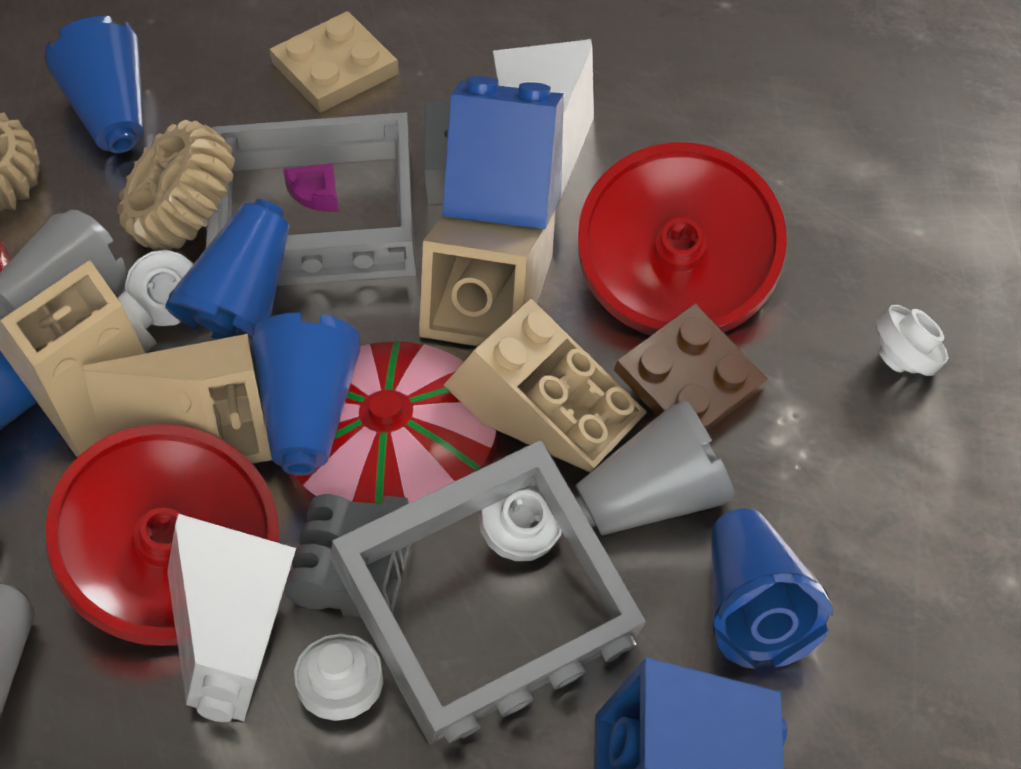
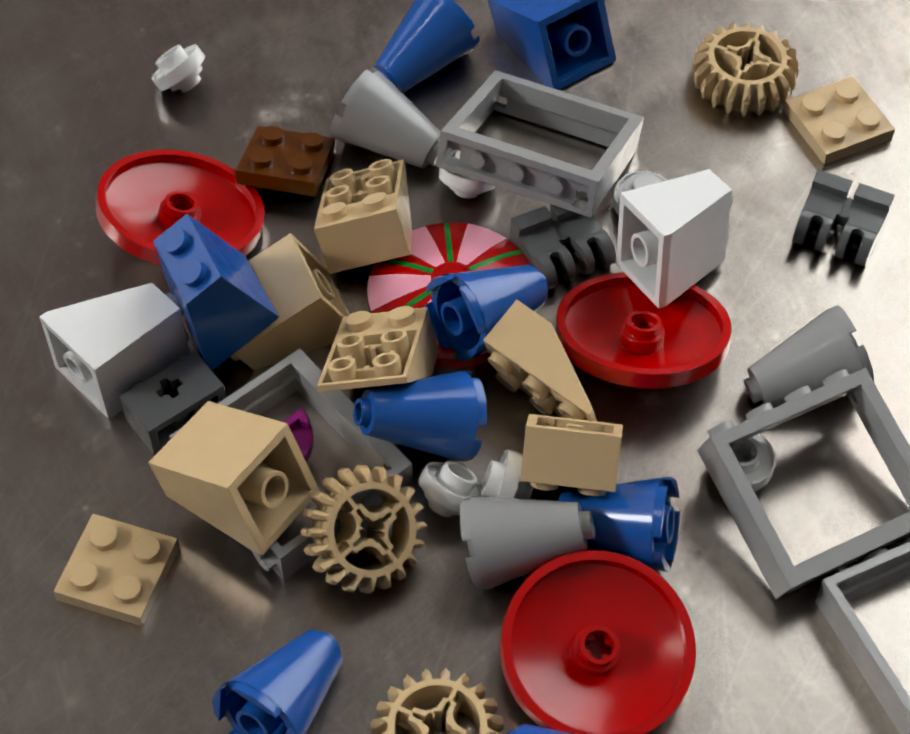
camera: 130 degrees left, 5 degrees up
none -> tan slope [148,401,320,556]
none -> tan slope [317,306,439,392]

